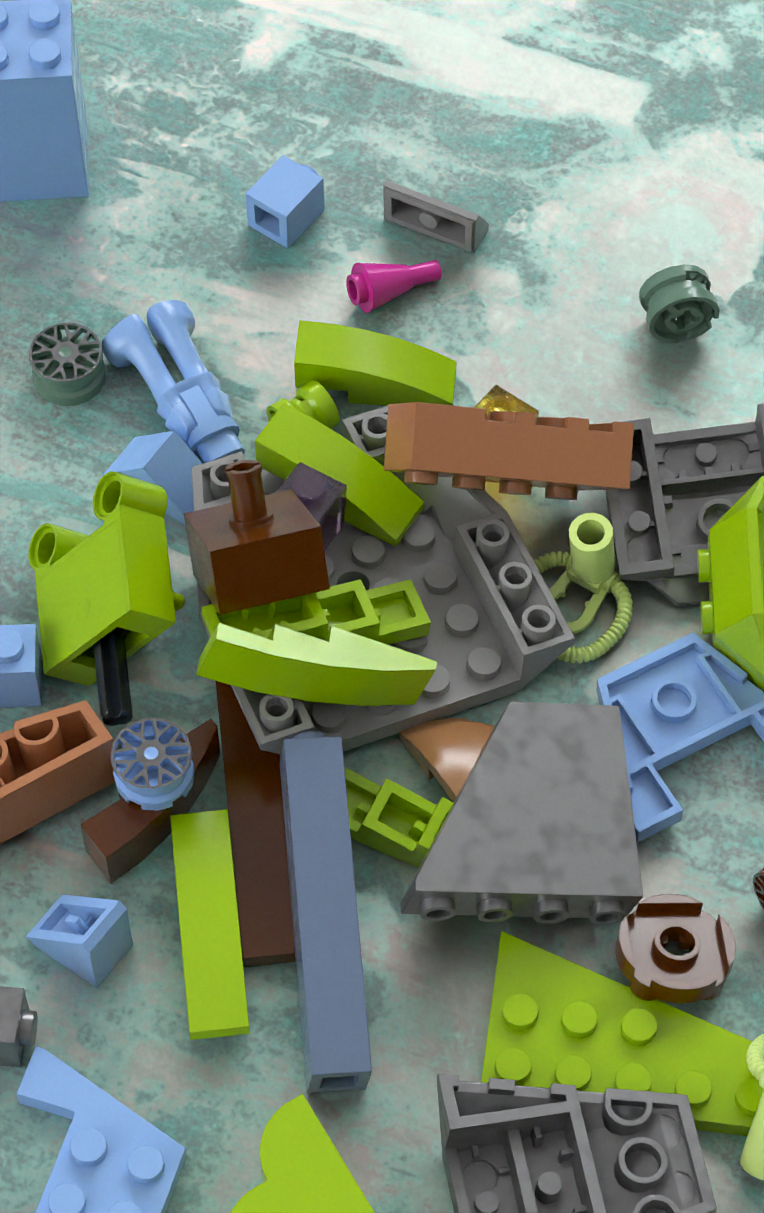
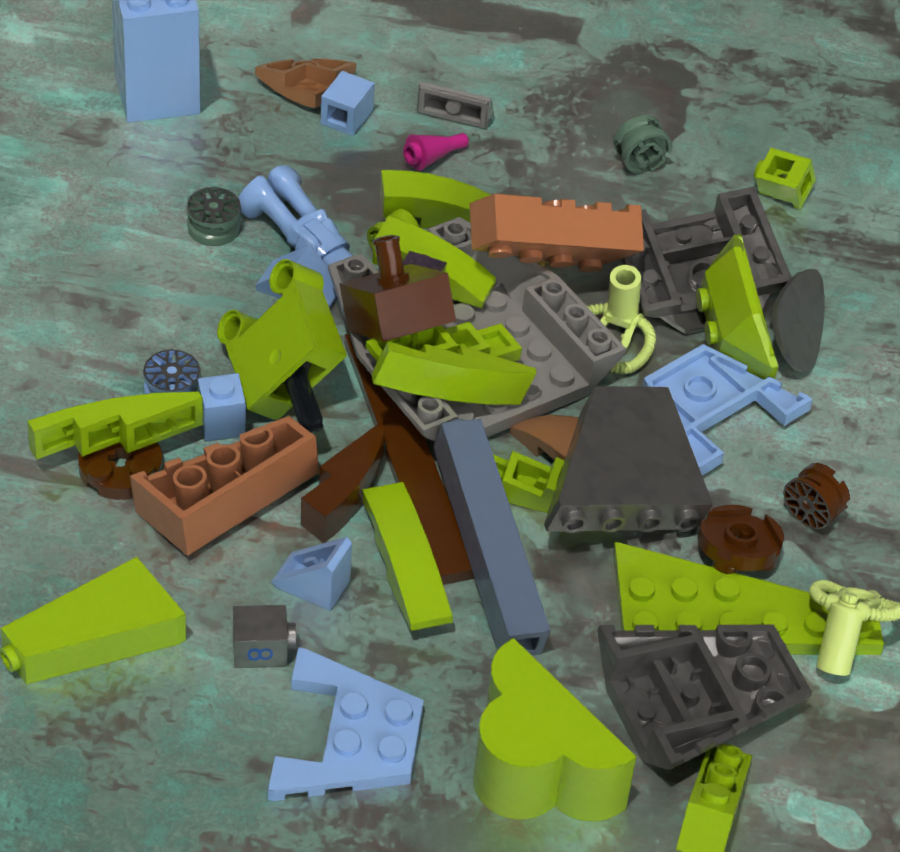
camera: 15 degrees left, 10 degrees down
light blue wheel [111,718,195,811] -> none
none -> medium nougat brick [255,58,356,109]

